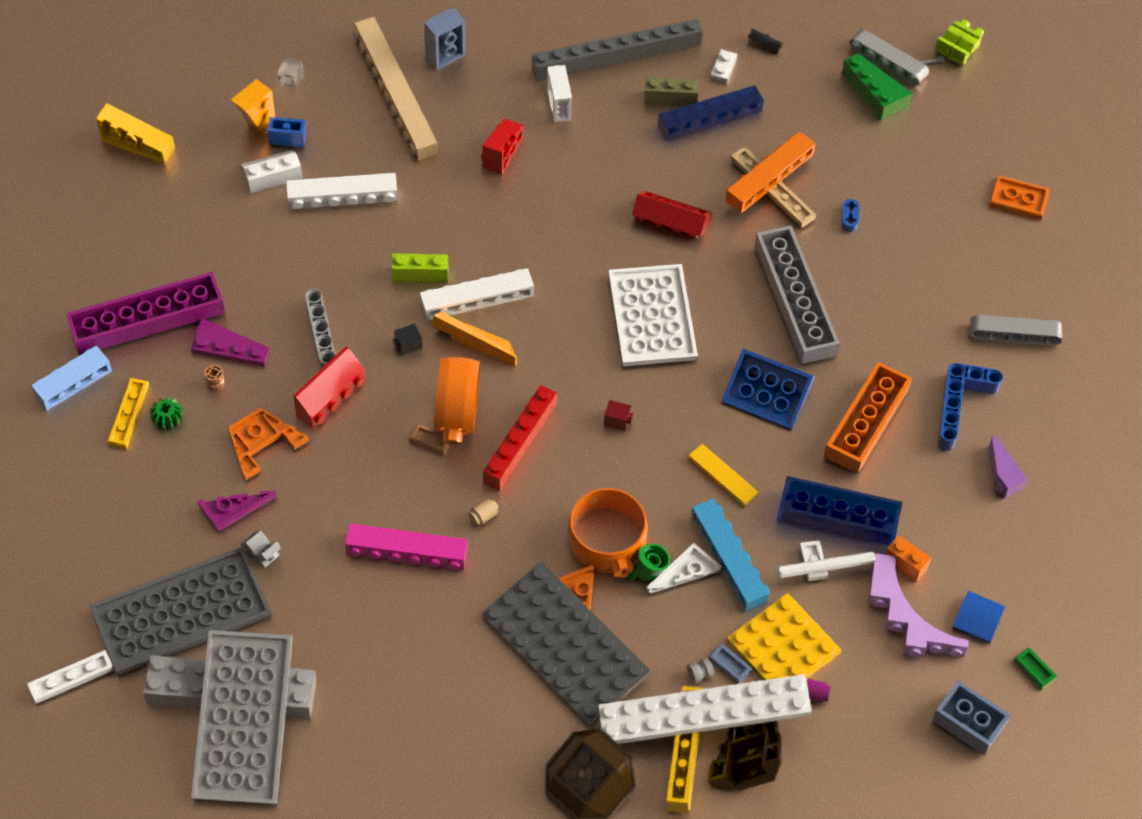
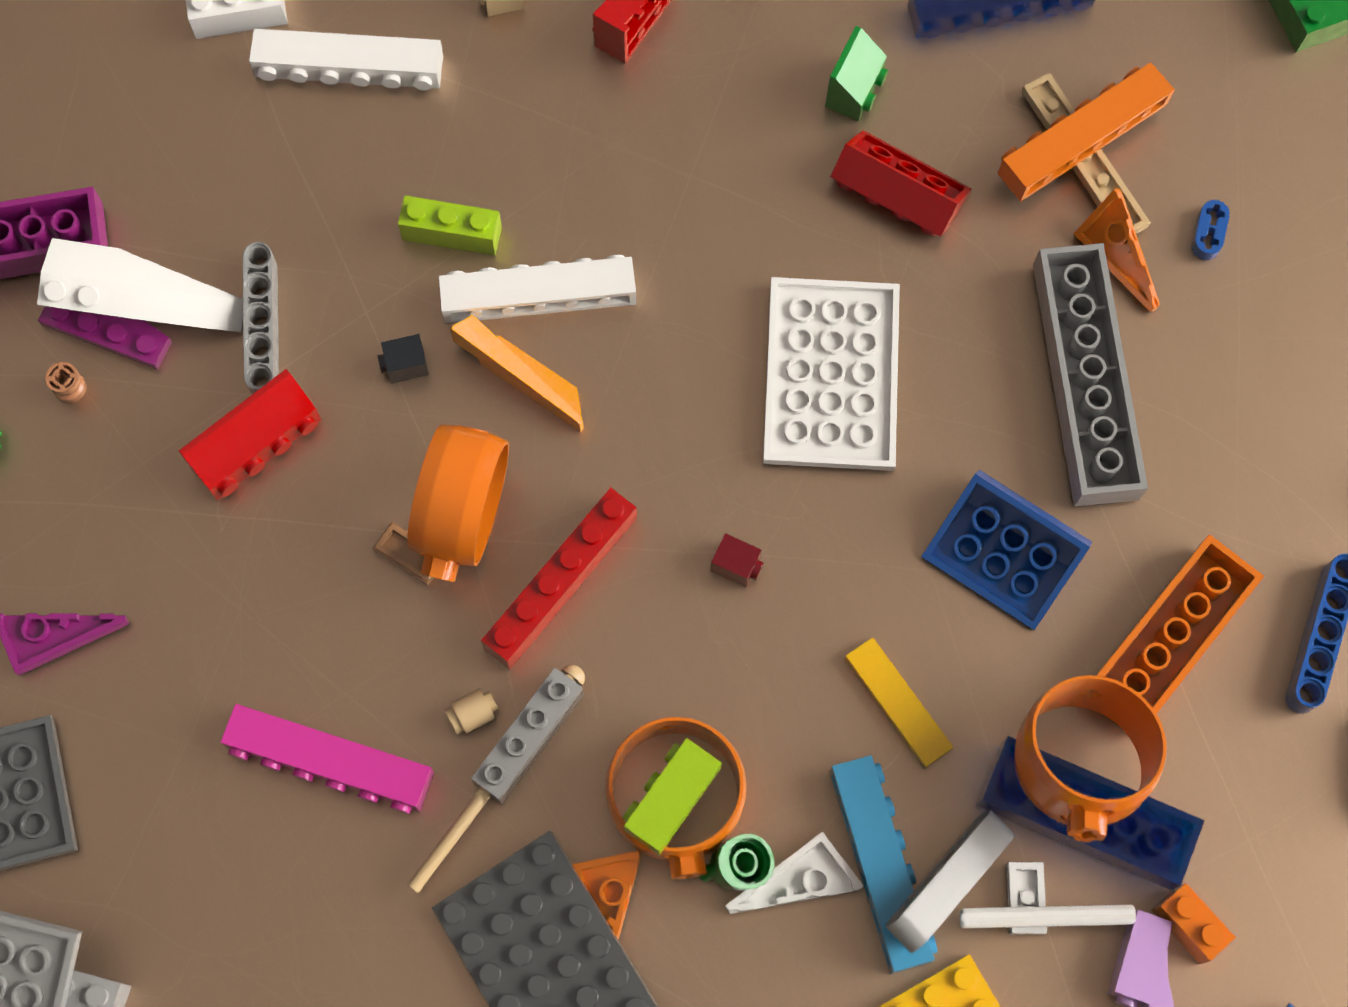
camera: 10 degrees right, 15 degrees up
orange wing [228,407,309,480] -> none
light grey brick [240,530,281,568] -> none
none -> white wedge [37,238,243,332]
none -> light grey piece [407,665,585,893]
none -> lime brick [622,738,722,855]
none -> slope [825,26,888,121]
none -> beam [885,809,1015,953]
none -> orange cylinder [1014,675,1167,843]
none -> orange wing [1073,188,1160,312]

